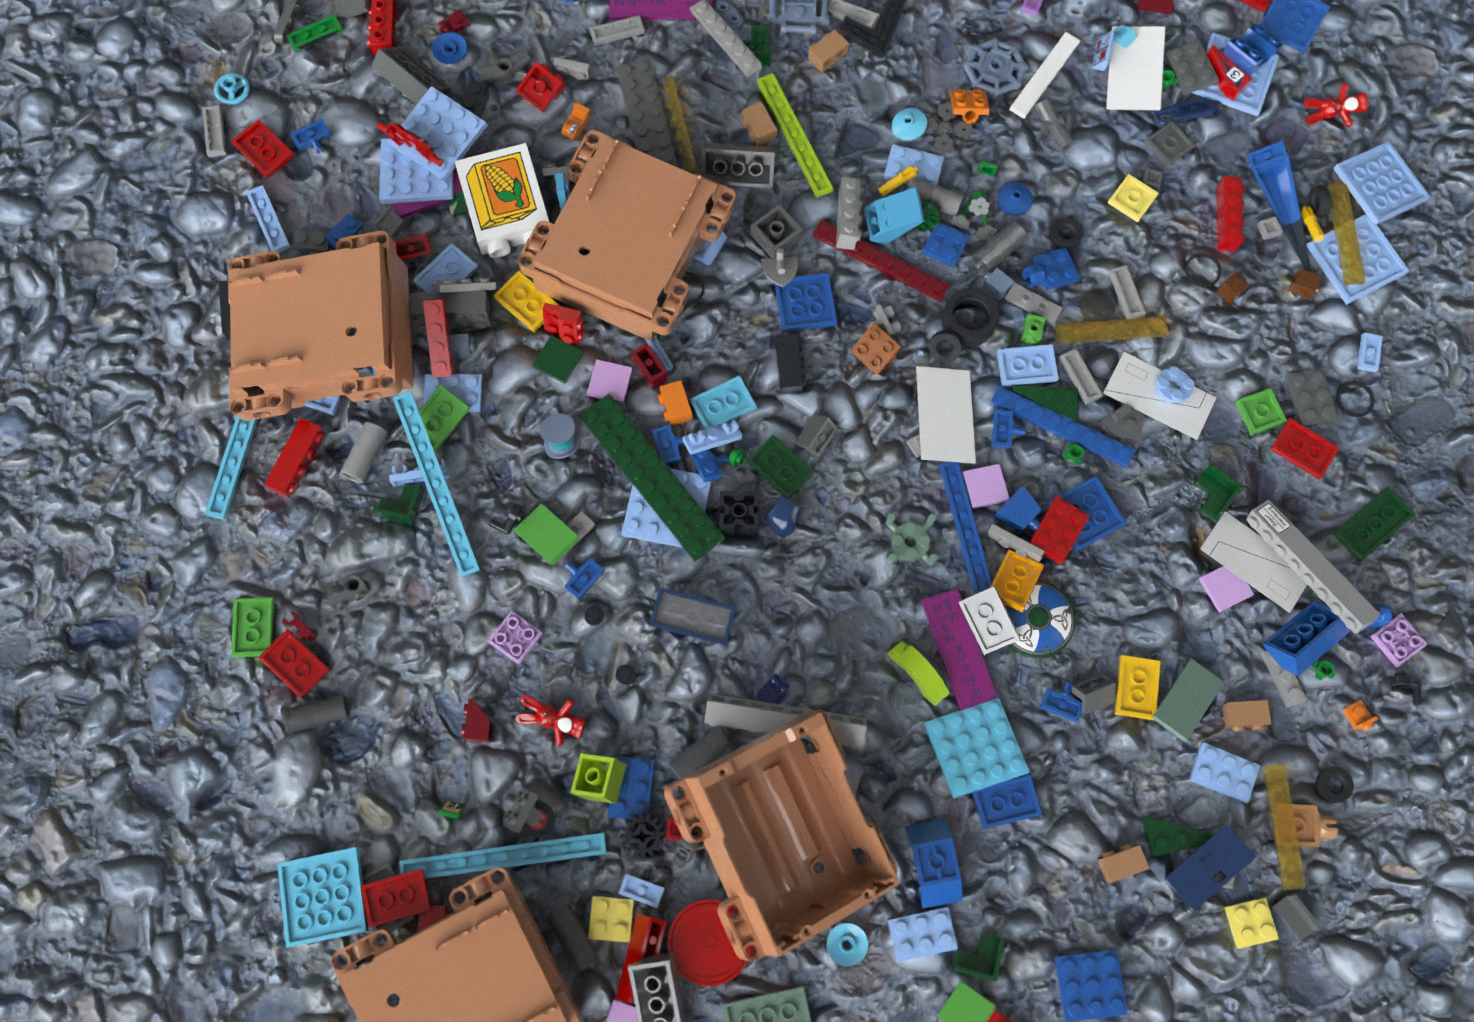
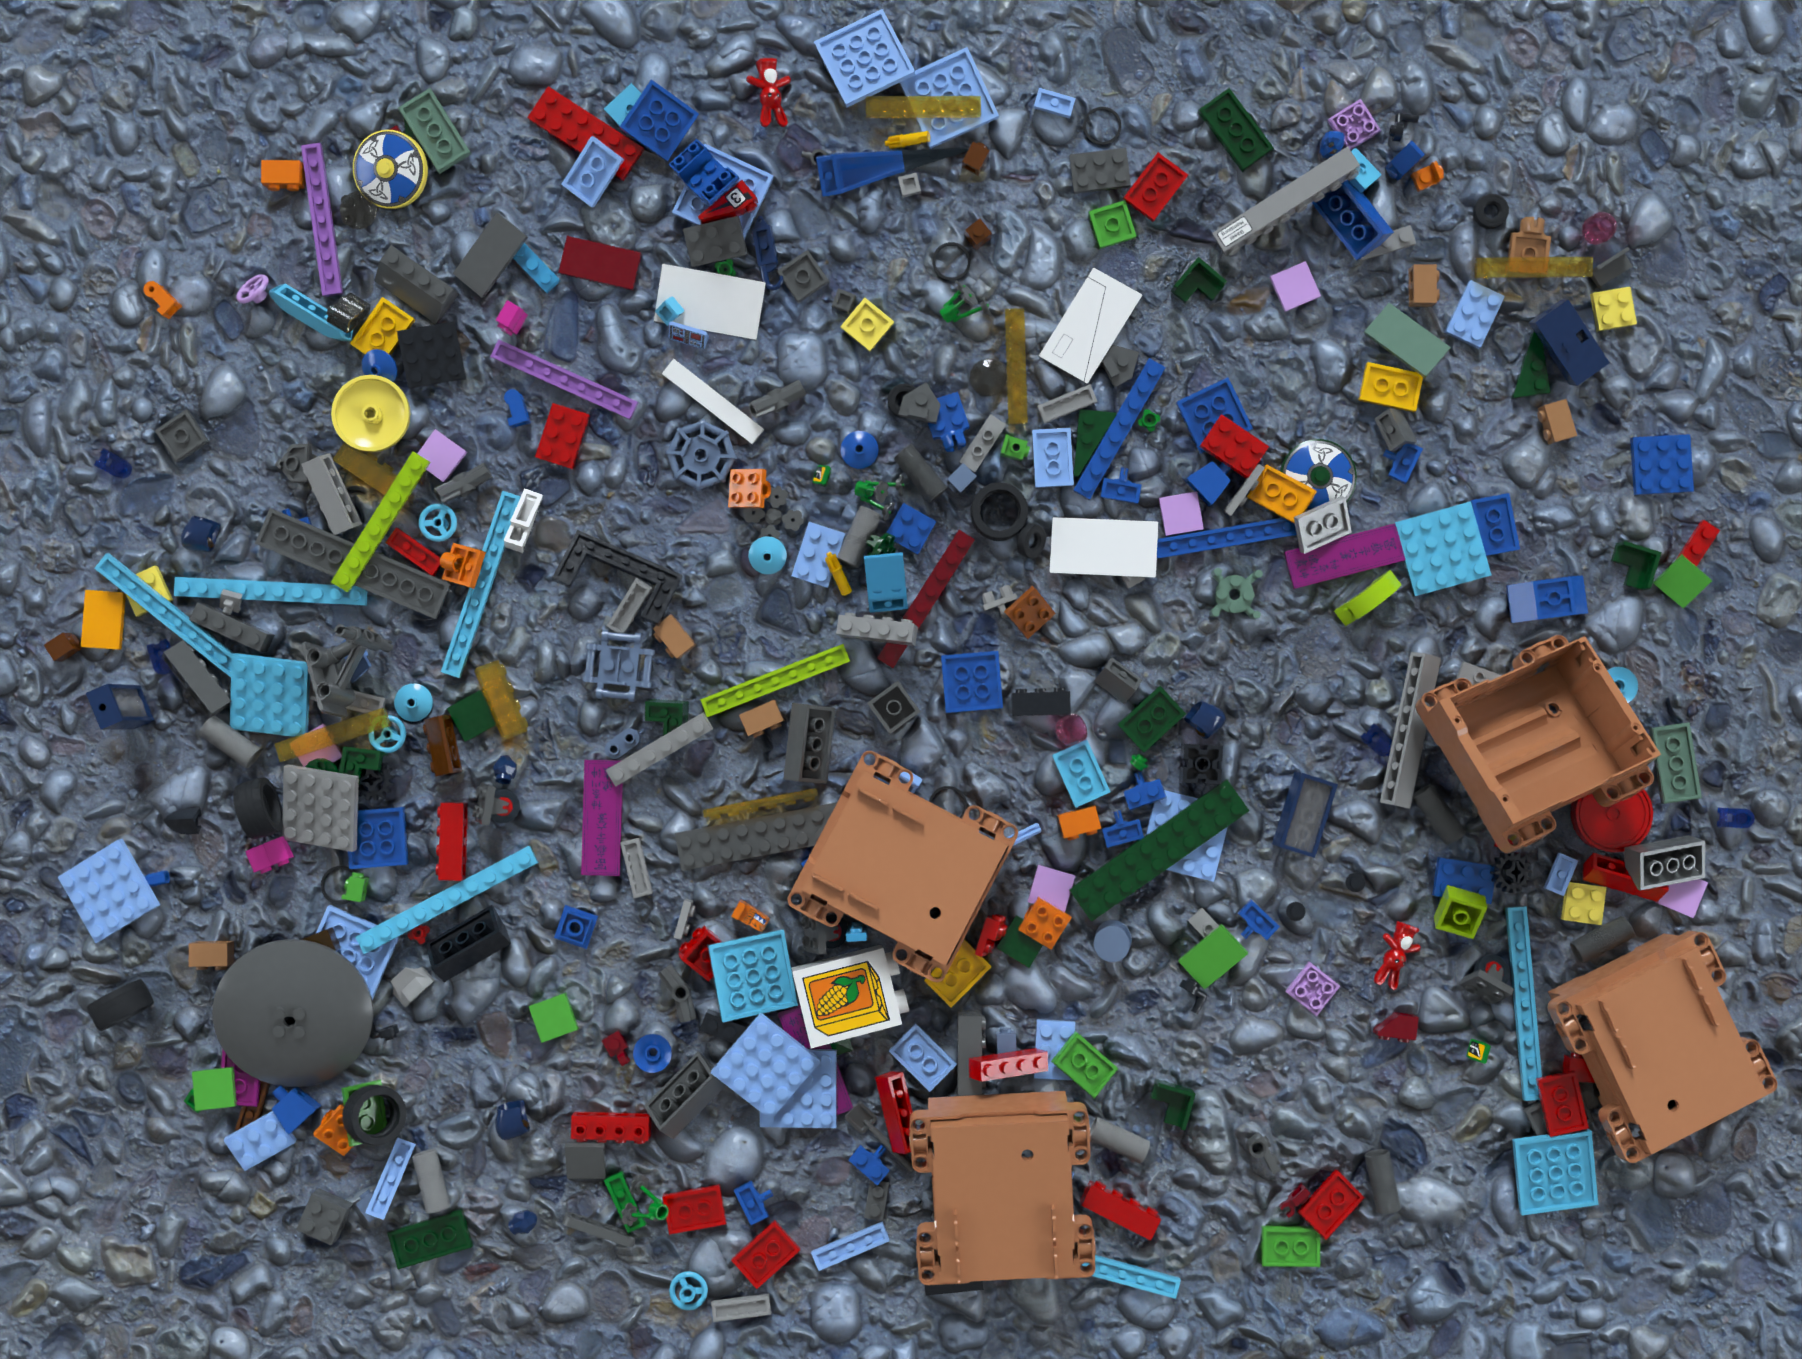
camera: 80 degrees left, 15 degrees up
red plate [377,121,444,167] -> none
light blue plate [389,459,451,487] -> none
medium azure plate [393,391,480,577] -> none
light grey plate [432,278,496,293] -> none
dark red brick [631,343,668,390] -> none
light blue plate [683,420,742,455] -> none
light grey shield [761,248,798,287] -> none
light blue plate [887,907,958,962] -> none
light grey plate [1108,265,1146,320] -> none
light blue plate [1155,366,1194,404] -> none
white sticker [1200,511,1307,613] -> none
red brick [1217,176,1244,252] -> none
black tyre [1308,185,1331,218] -> none
green plate [1312,659,1335,680] -> none
none -> plant [621,1174,669,1226]
none -> red plate [662,1184,727,1235]
none -> medium azure plate [708,929,798,1022]
none -> dark grey plate [899,382,941,424]
none -> green plant [940,280,991,323]
none -> orange plate [1018,896,1072,950]
none -> clear pink hair [1055,714,1088,746]
none -> medium azure plate [1348,147,1382,193]
none -> blue slope [1385,141,1425,181]
none -> clear pink hair [1582,212,1618,245]

